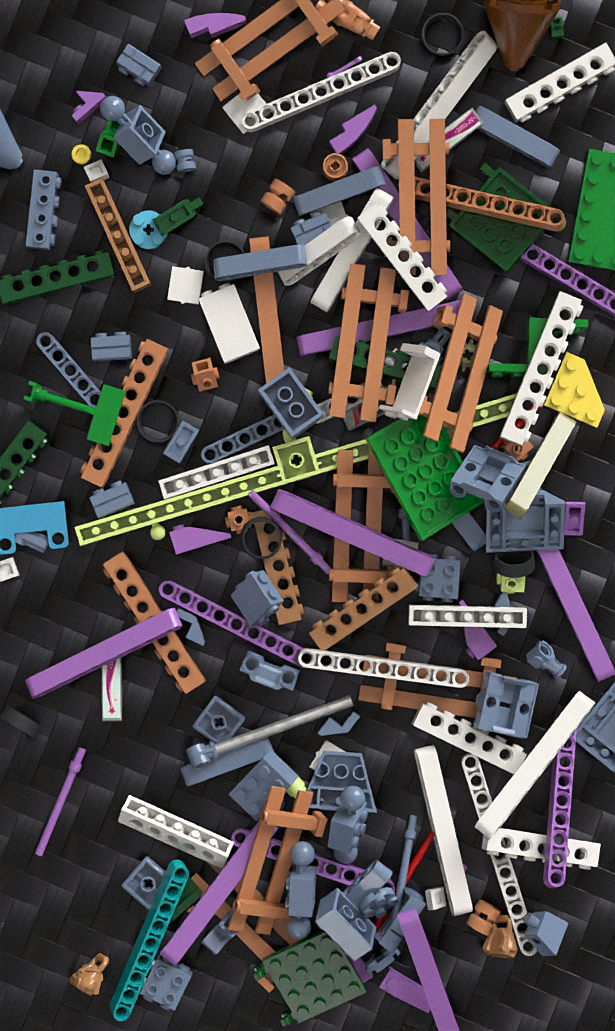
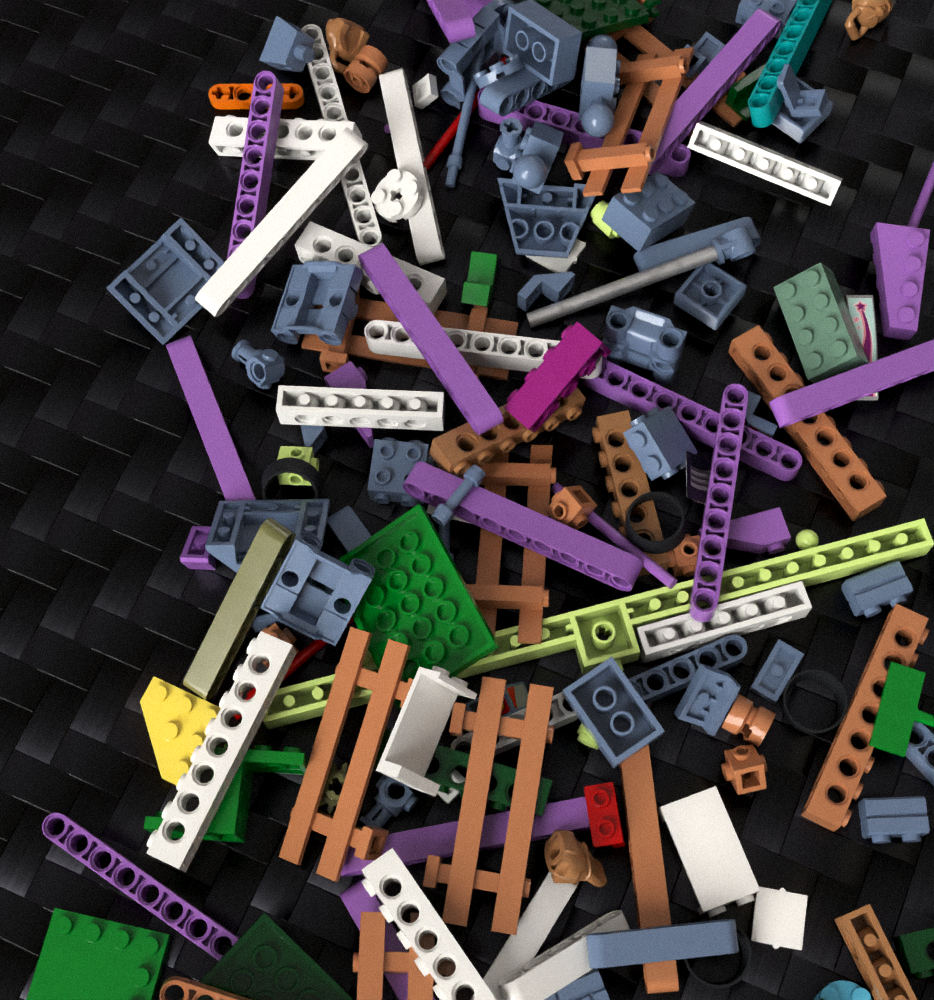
camera: 175 degrees left, 20 degrees down
none -> orange beam [208,83,305,110]
none -> medium lavender beam [358,243,504,436]
none -> white plate [371,169,423,222]
none -> sand blue bar [431,465,486,527]
none -> green brick [461,251,499,306]
none -> sand blue connector [493,118,523,170]
none -> magenta wedge [504,321,612,432]
none -> medium nougat piece [544,829,607,887]
none -> nougat brick [545,485,597,530]
none -> red bracket [584,782,625,848]
none -> sand blue bracket [674,663,741,736]
none -> black sticker [686,451,721,504]
none -> medium lavender beam [689,384,748,622]
none -> nougat wheel [721,694,776,747]
none -> sand green brick [773,262,869,383]
none -> sand blue bracket [777,64,828,117]
none -> medium lavender wedge [870,222,930,340]

